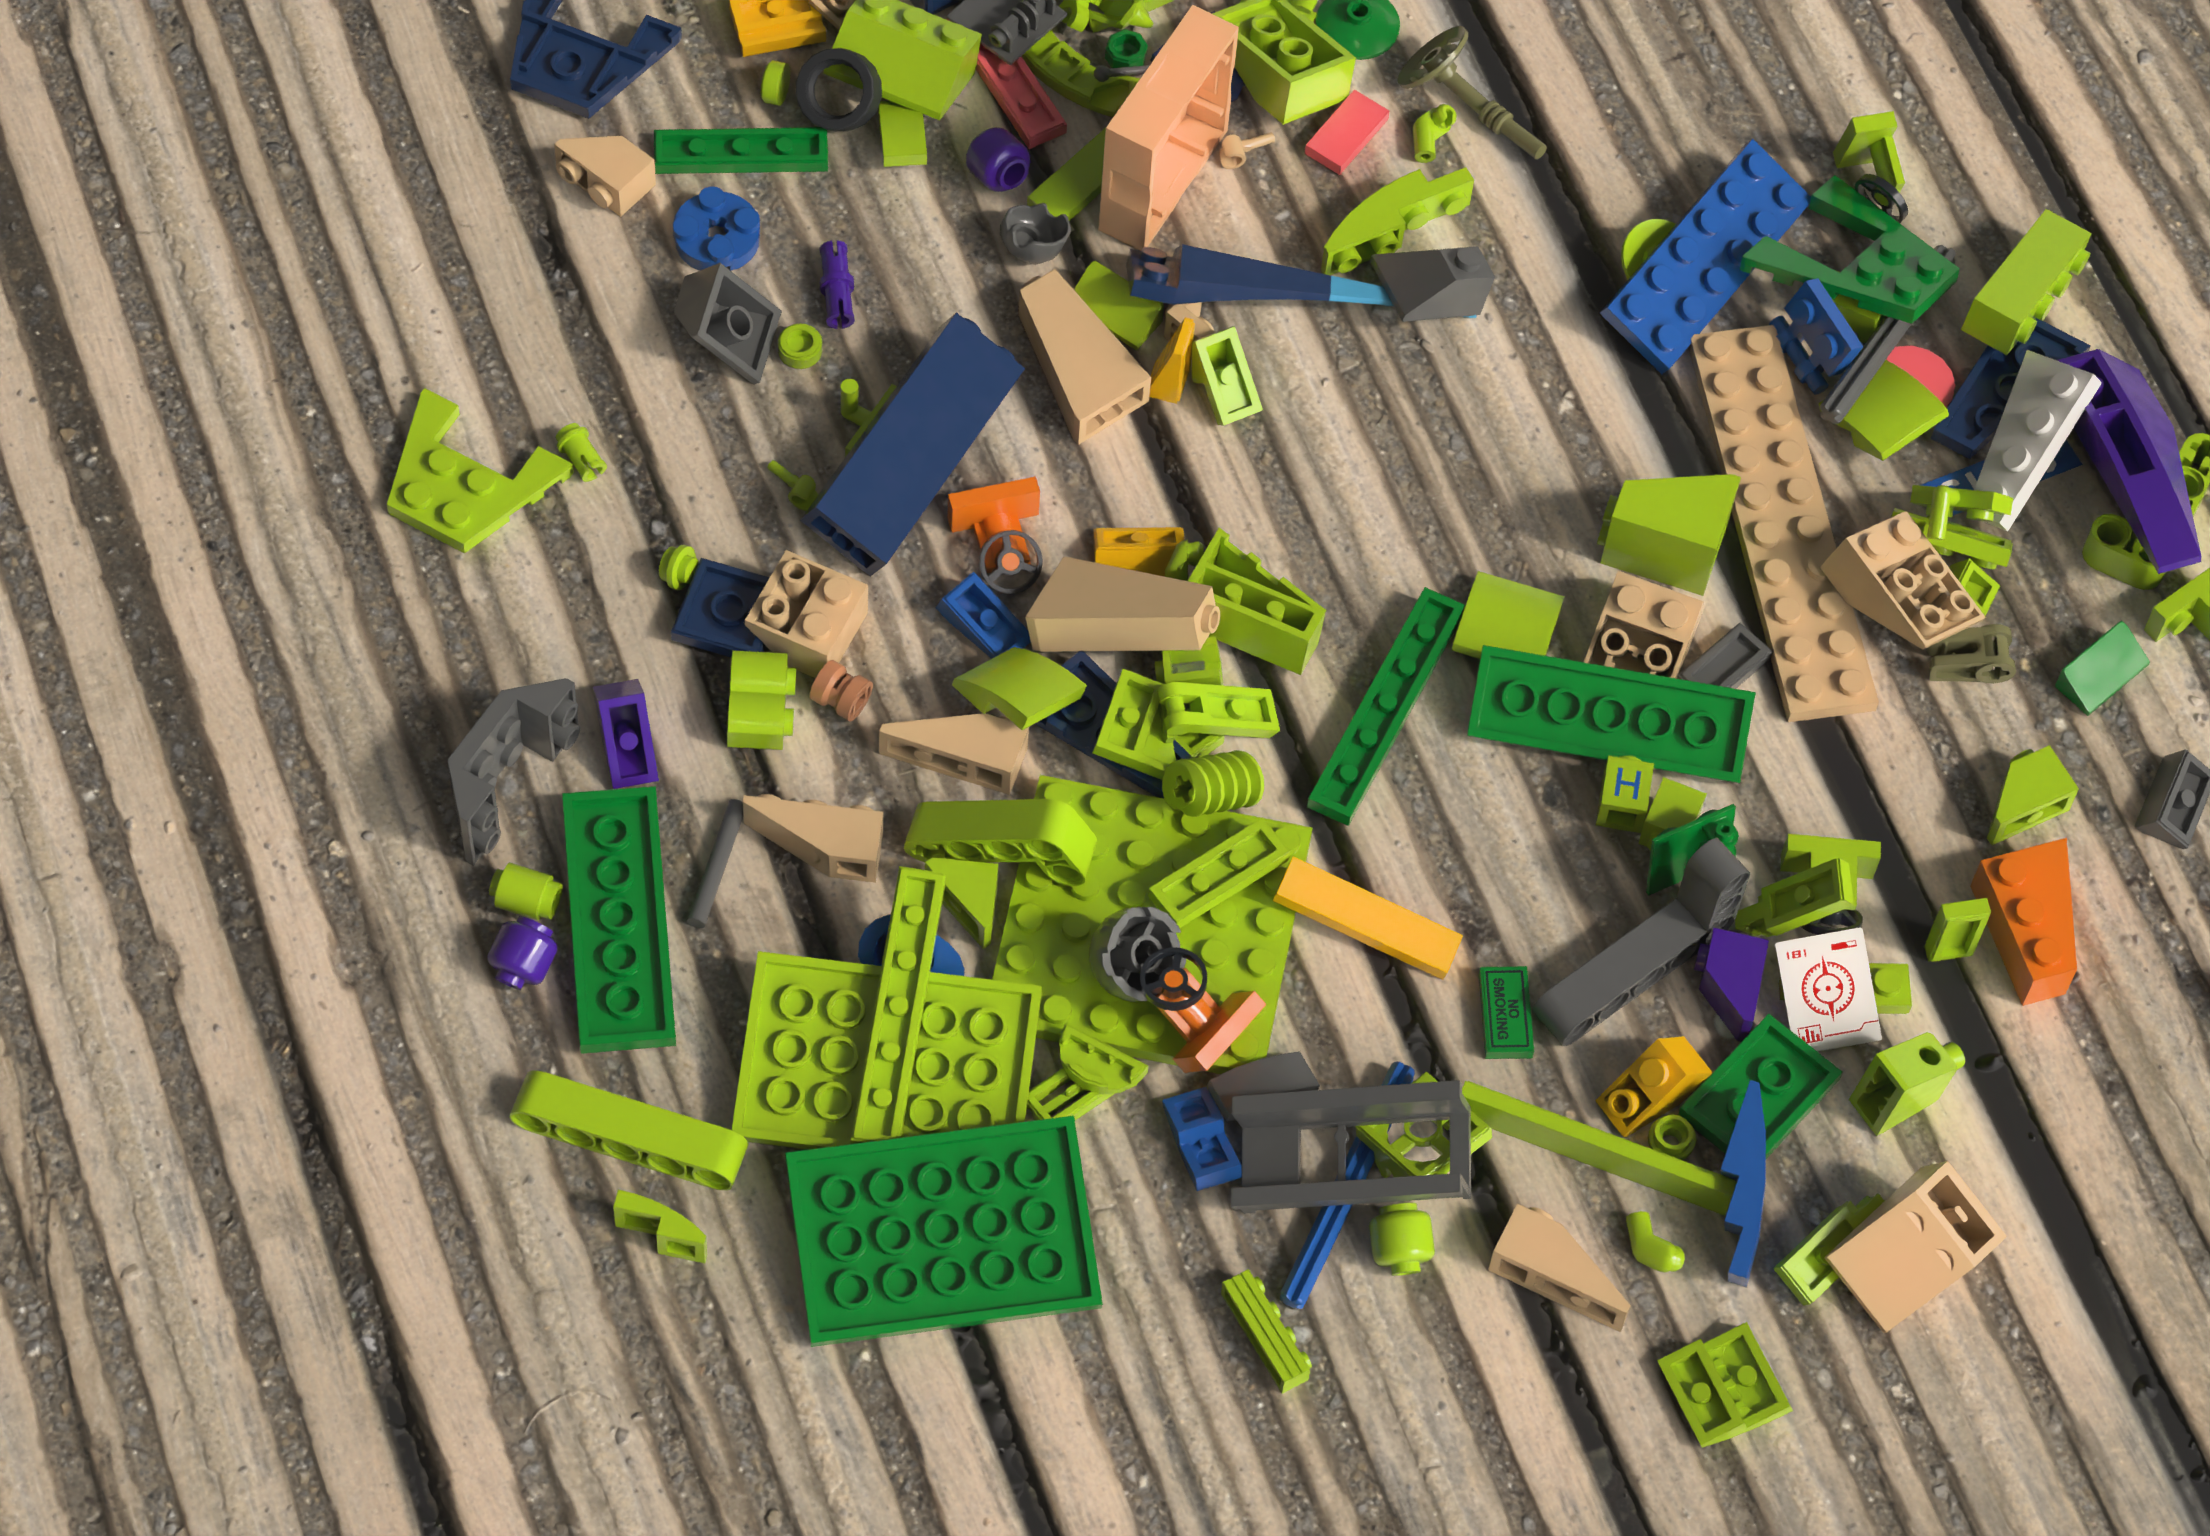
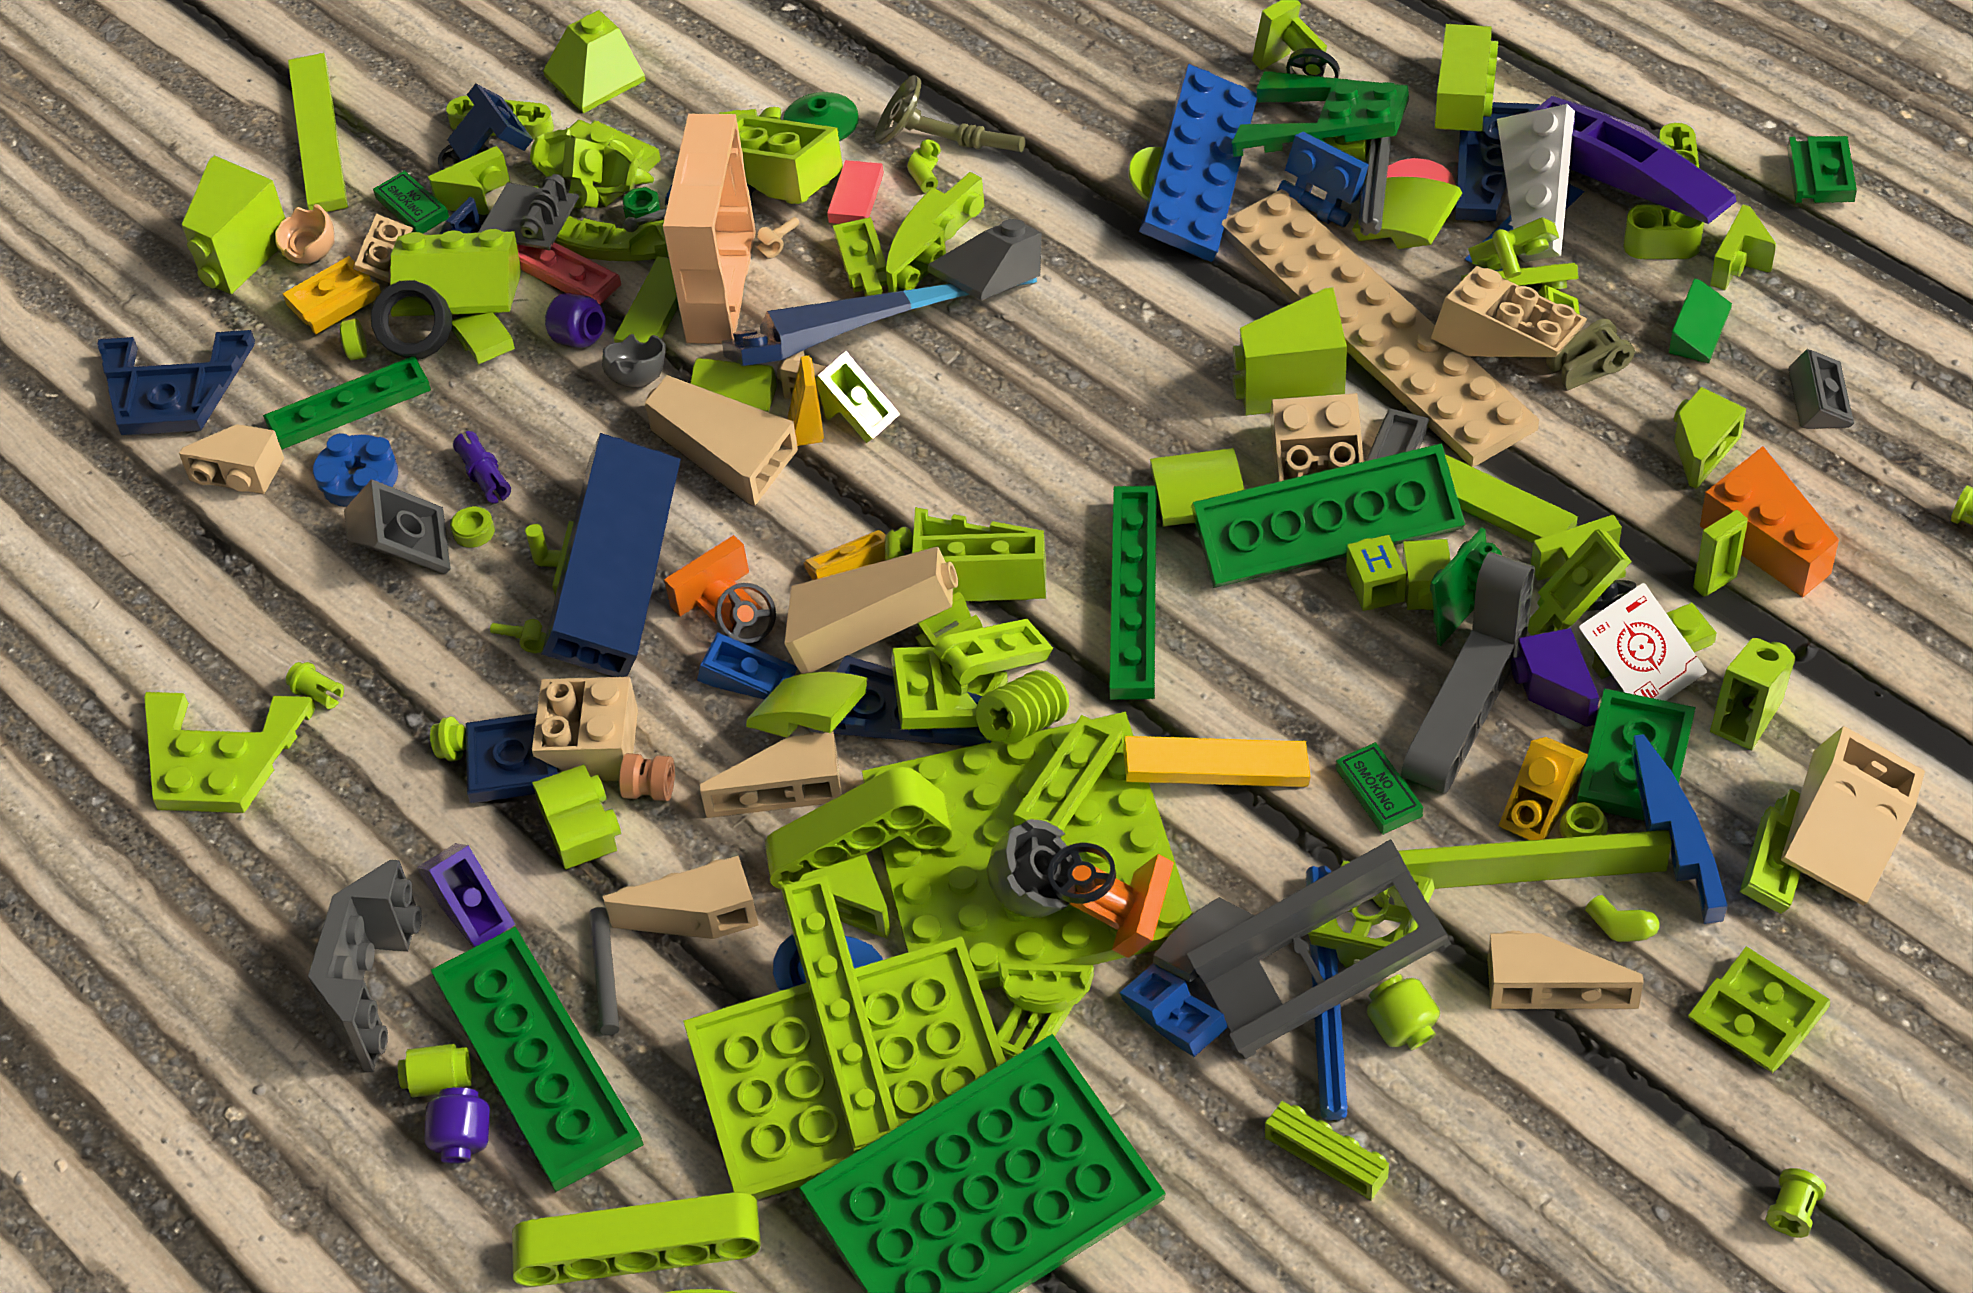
camera: 15 degrees left, 10 degrees down
none -> lime hinge [833,217,887,296]
none -> lime tile [1445,454,1578,543]

